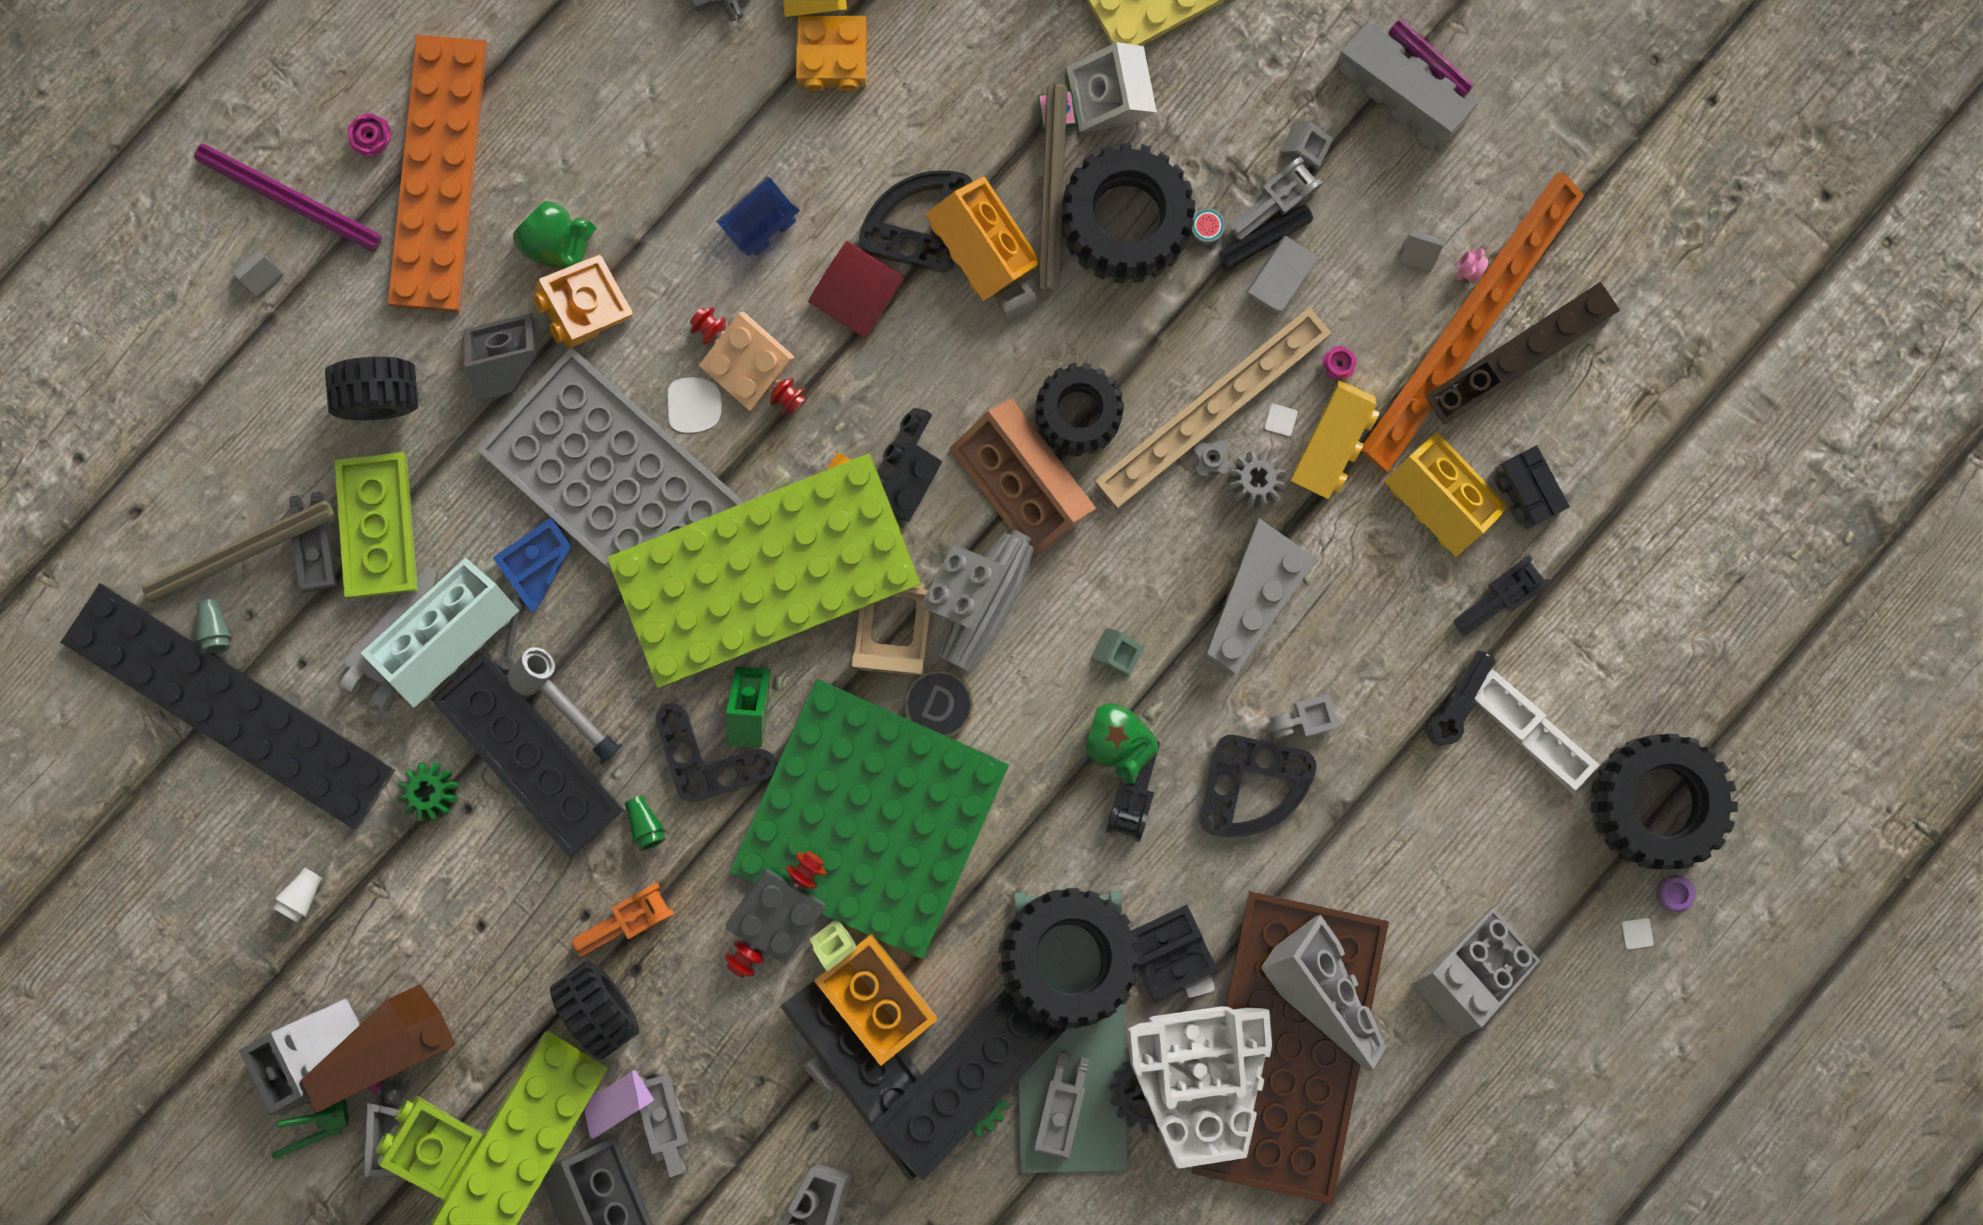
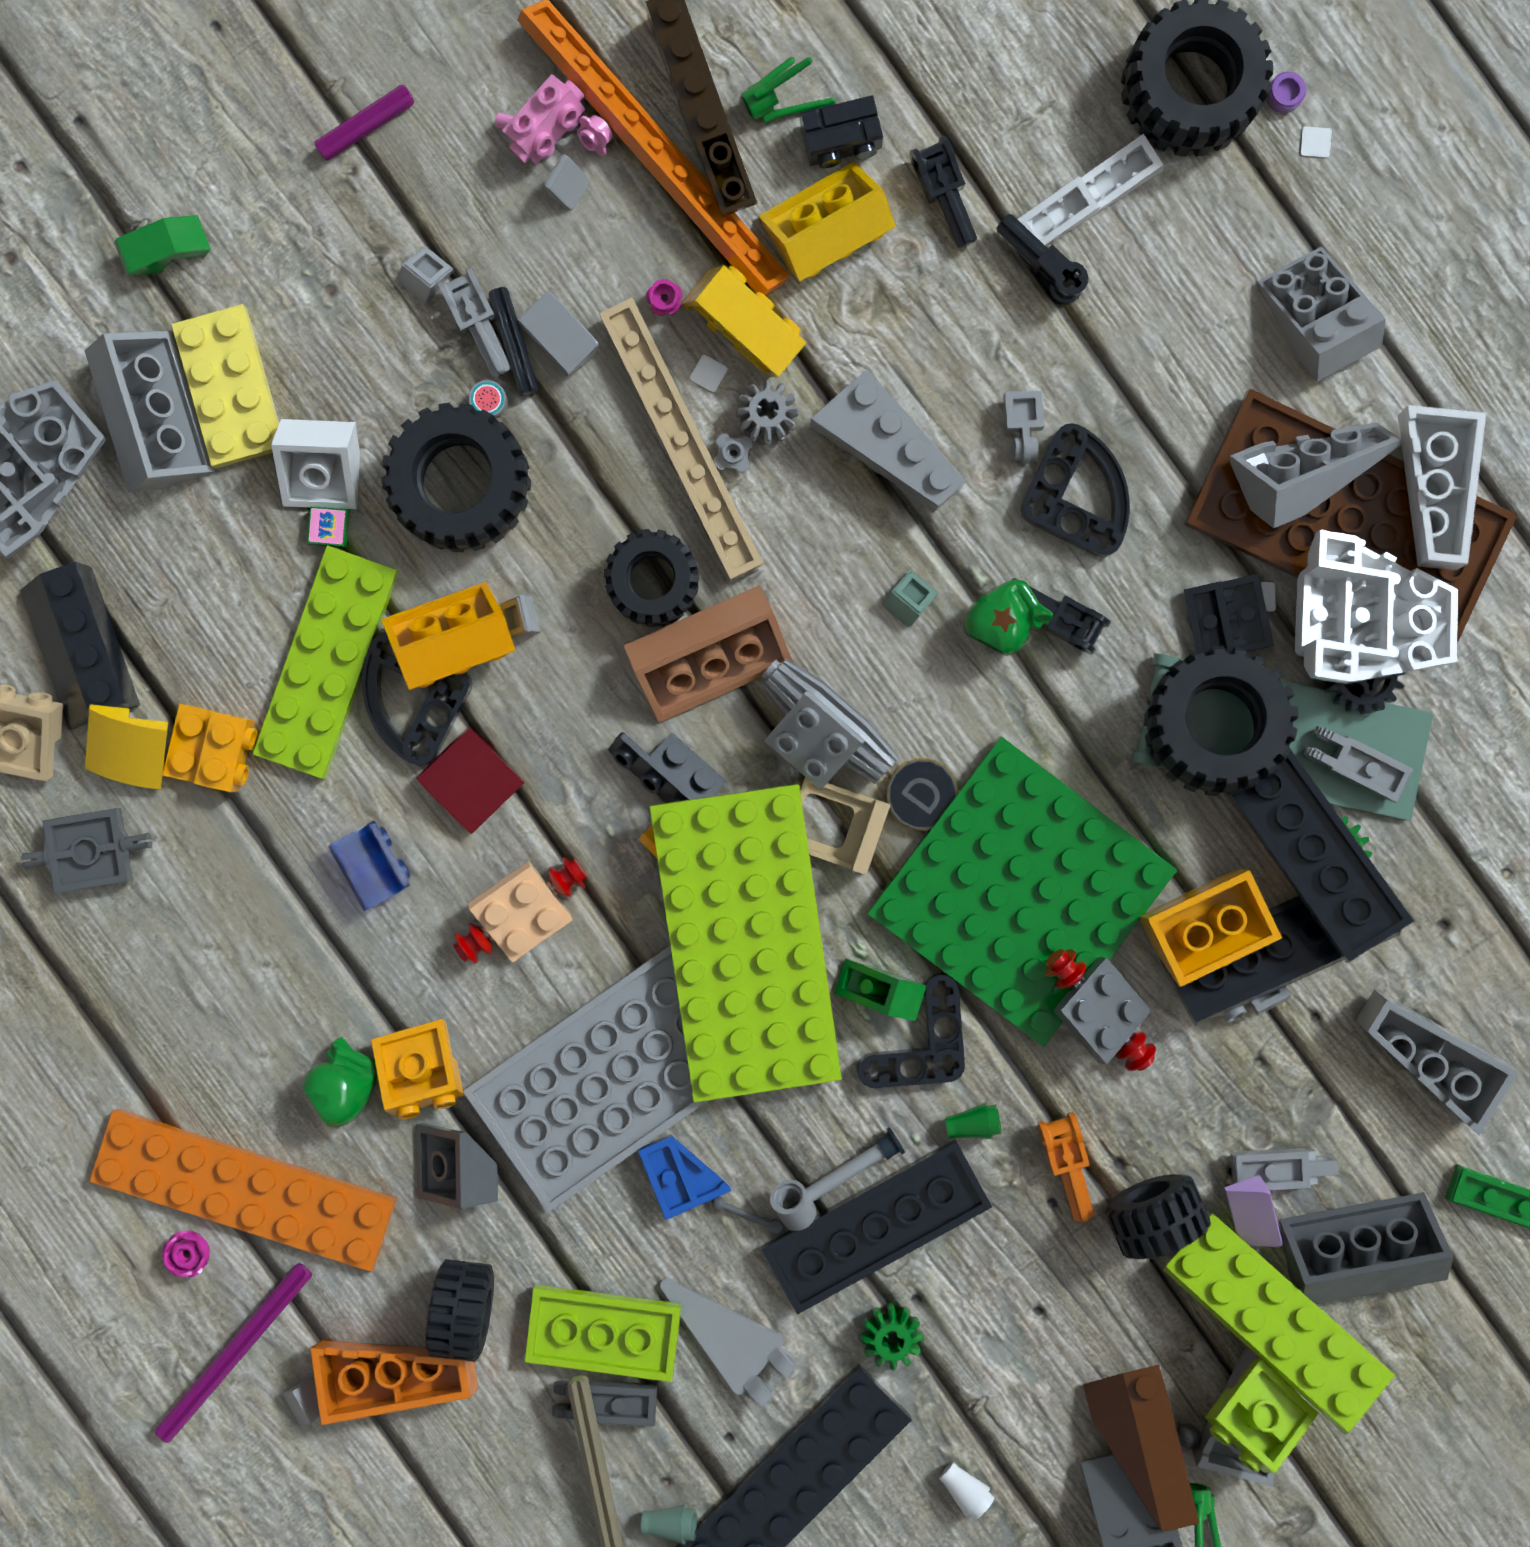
camera: 75 degrees left, 5 degrees up
light aqua slope [361,557,519,708] -> none
white sticker [668,377,722,433] -> none
yellowish green slope [810,920,856,971] -> none
dark tan axle [1038,84,1067,291] -> none
light grey wedge [1337,22,1480,151] -> none
none -> lime plate [253,545,400,779]
none -> orange wedge [310,1340,479,1425]
none -> bright pink brick [495,74,586,165]
none -> green plant [741,57,836,124]
none -> white wedge [1398,405,1486,570]

